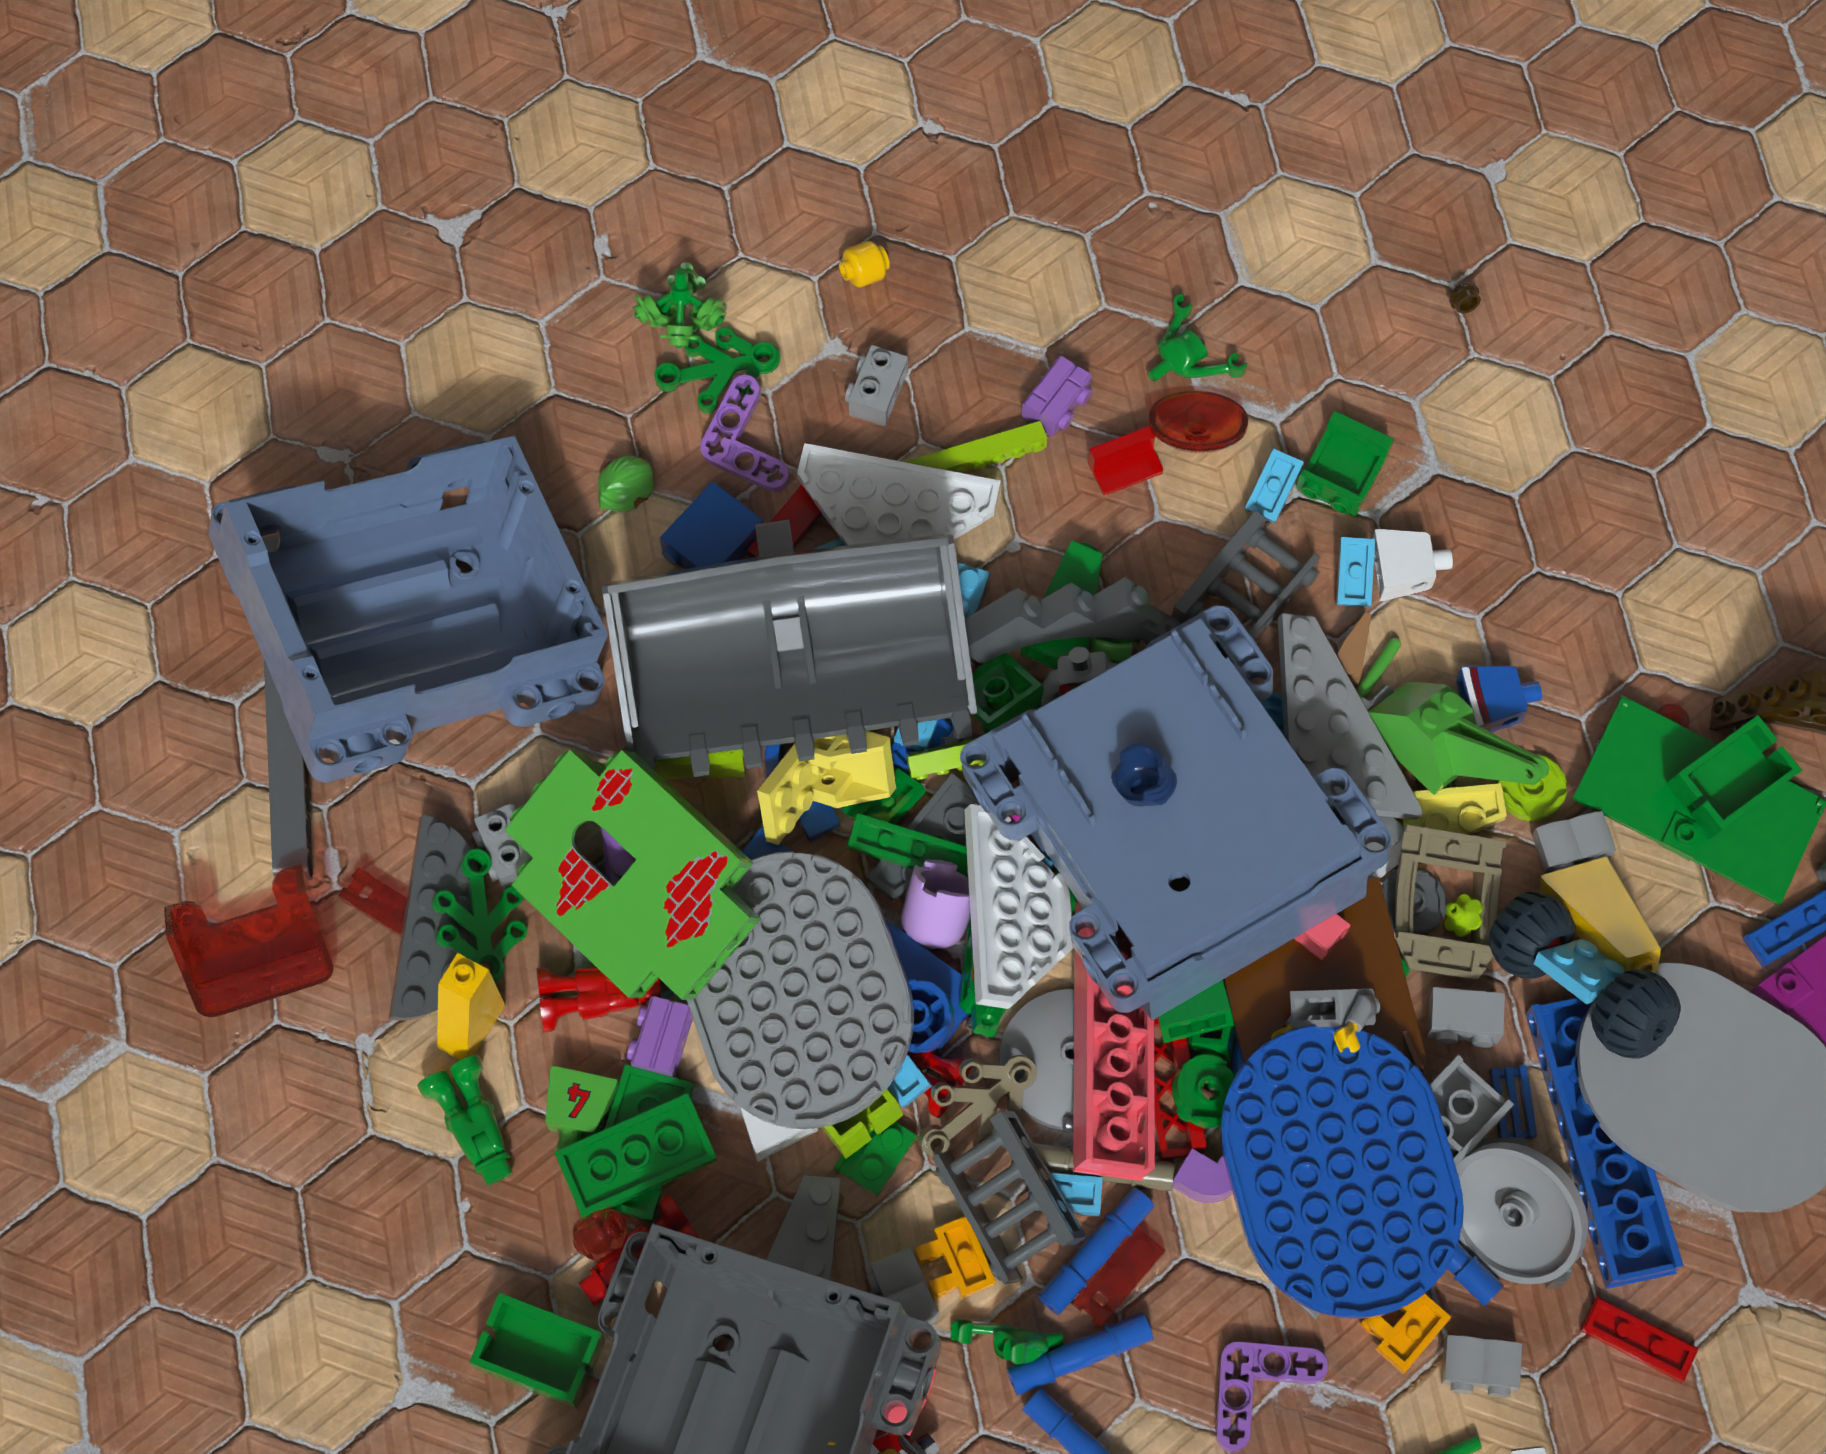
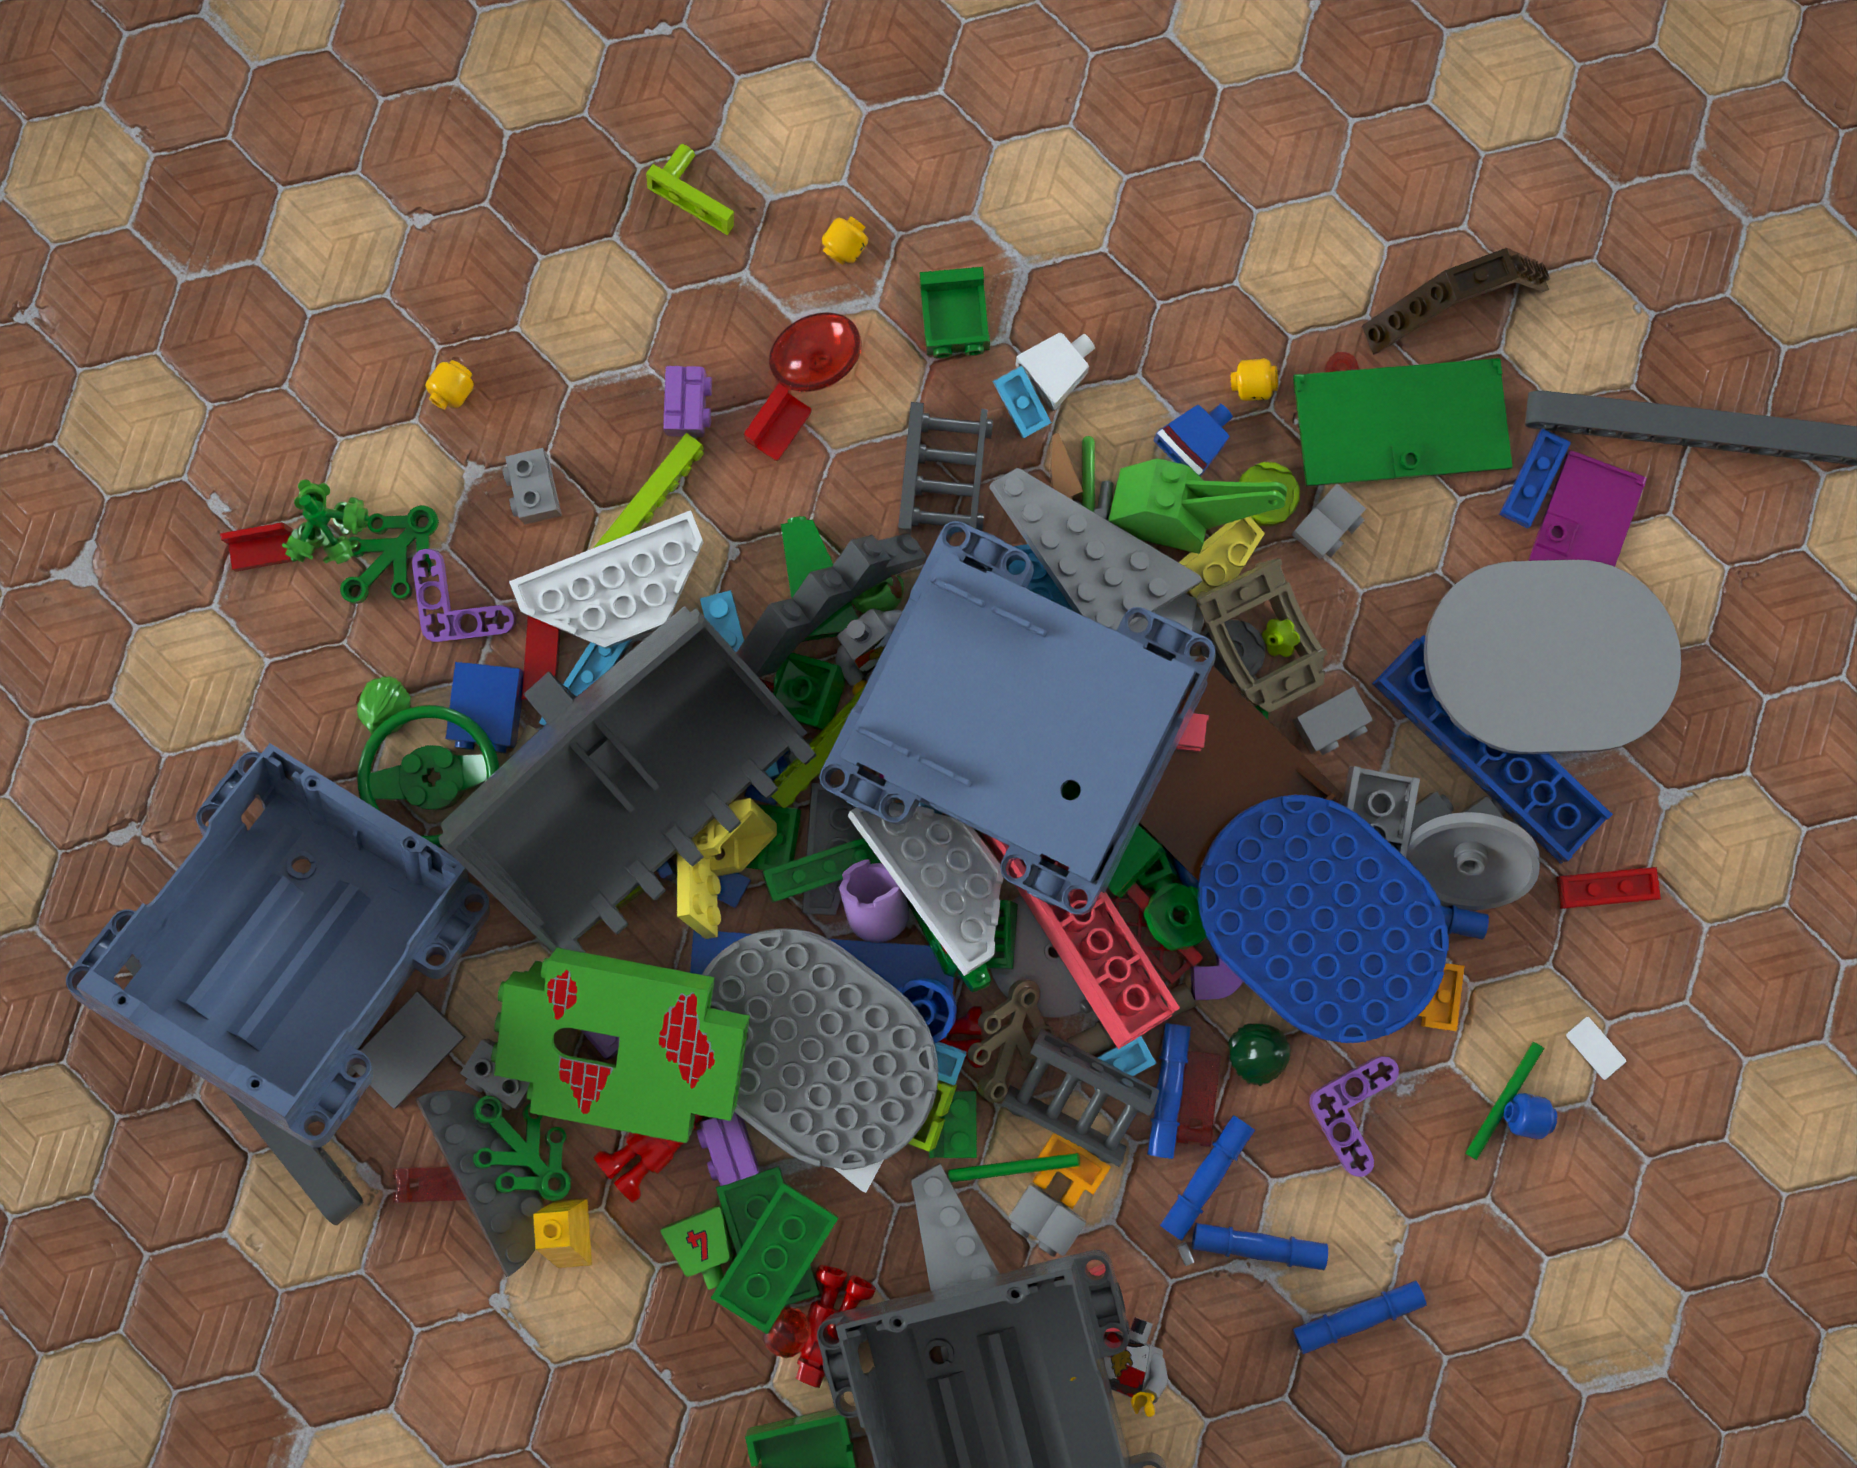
camera: 30 degrees left, 15 degrees up
clear red windscreen [164,864,334,1017] -> none
green piece [417,1055,513,1186] -> none
green piece [950,1319,1064,1364] -> none
dark blue hair [1111,743,1177,807] -> none
green piece [1147,294,1247,382] -> none
medium azure plate [1245,448,1304,524] -> none
torso [1271,989,1380,1053] -> none
light grey brick [1442,1335,1522,1398] -> none
dark brown plate [1449,284,1481,314] -> none
black plate [1489,892,1681,1059] -> none
blue tile [1489,1066,1537,1139] -> none
yellow slope [1540,856,1661,972] -> none
green piece [1666,715,1803,839] -> none
none -> red panel [220,522,298,572]
none -> light grey tile [352,992,466,1109]
none -> green piece [357,705,500,848]
none -> lime piece [646,144,734,235]
none -> yellow head [822,216,868,265]
none -> green bar [948,1153,1080,1183]
none -> green slope [985,900,1018,969]
none -> light grey piece [1176,1242,1194,1266]
none -> dark green hair [1228,1024,1291,1086]
none -> yellow head [1231,358,1278,401]

